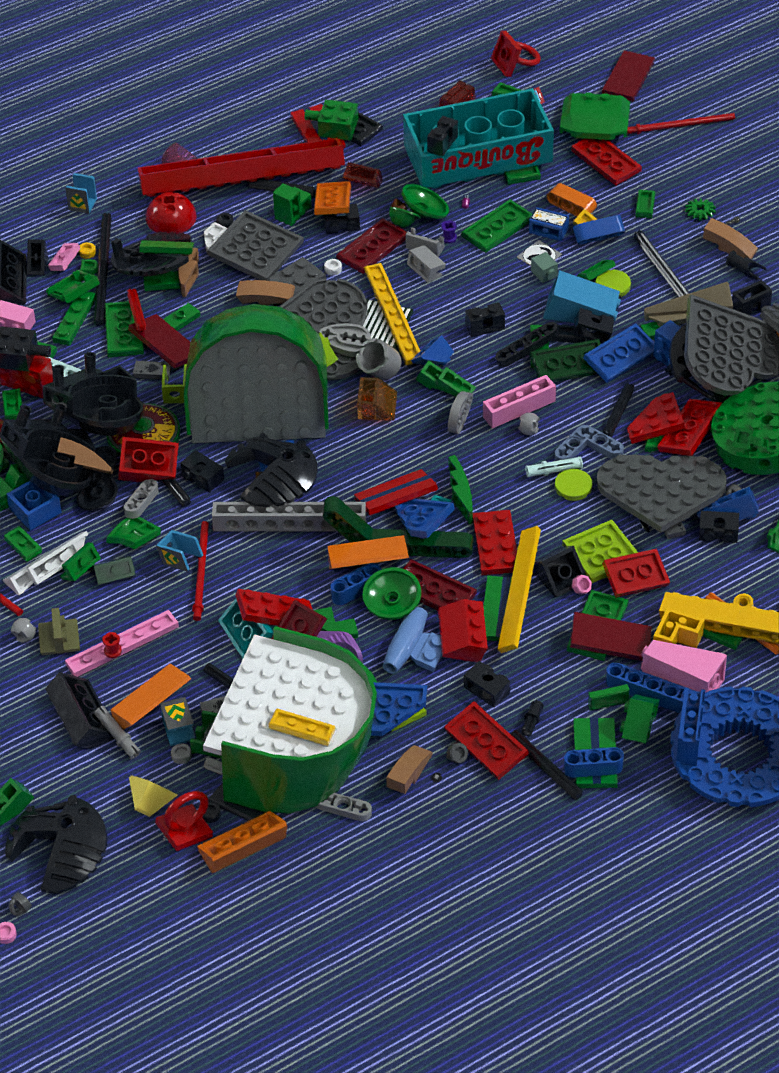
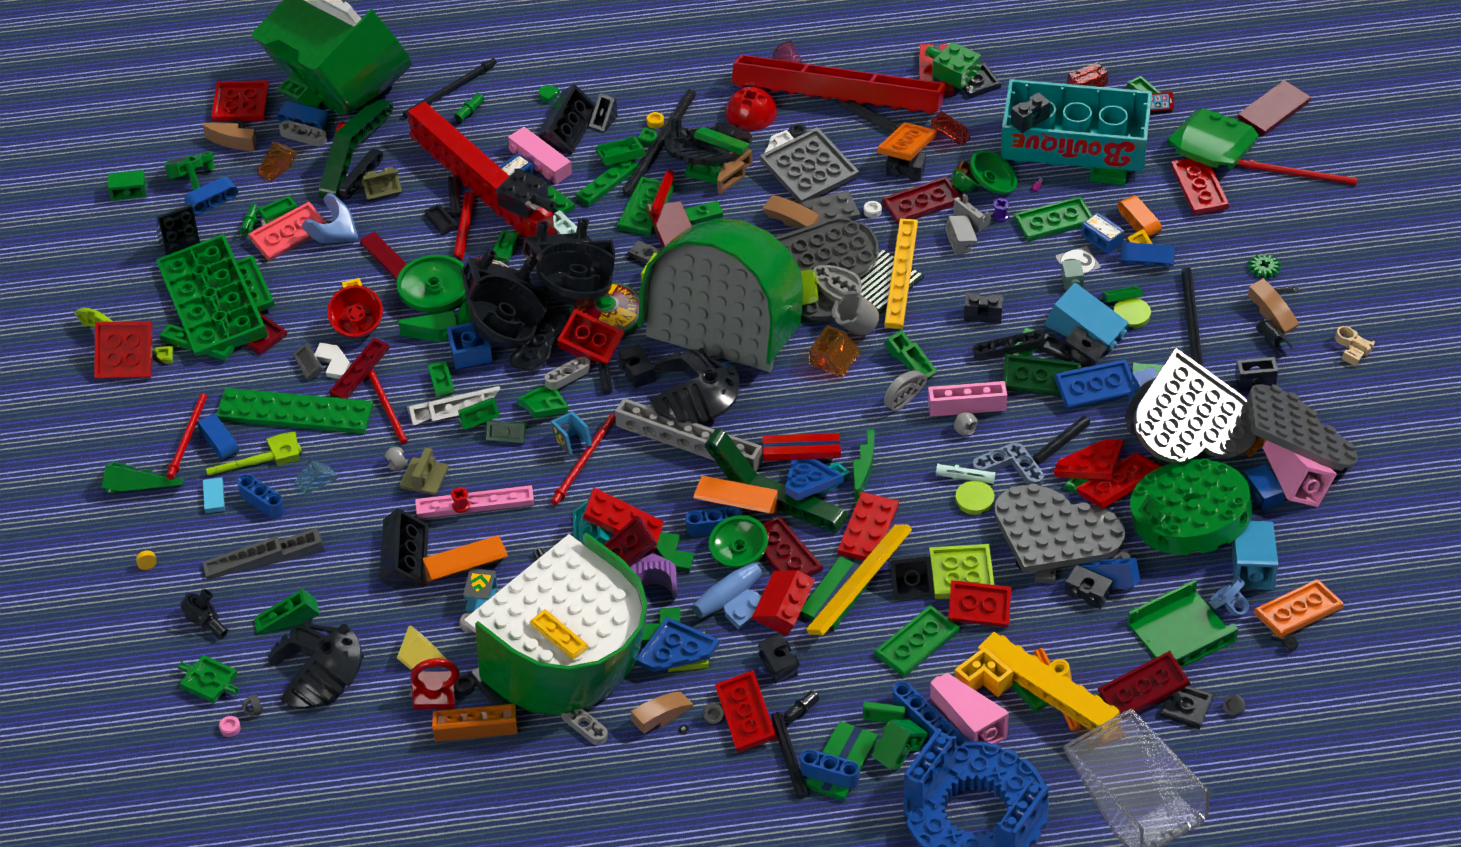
camera: 25 degrees right, 0 degrees up
bright pink plate [48,243,81,271] -> none
medium nougat slope [57,437,113,474] -> none
piece [65,173,97,214] -> none
light grey pin [94,706,141,759] -> none
green brick [273,183,312,226] -> none
blue slope [411,335,454,366] -> none
red tile [491,31,541,77] -> none
dark red tile [570,612,652,661] -> none
bright pink tile [572,575,592,595] -> none
green tile [635,190,655,218] -> none
dark tan wedge [644,282,733,327] -> none

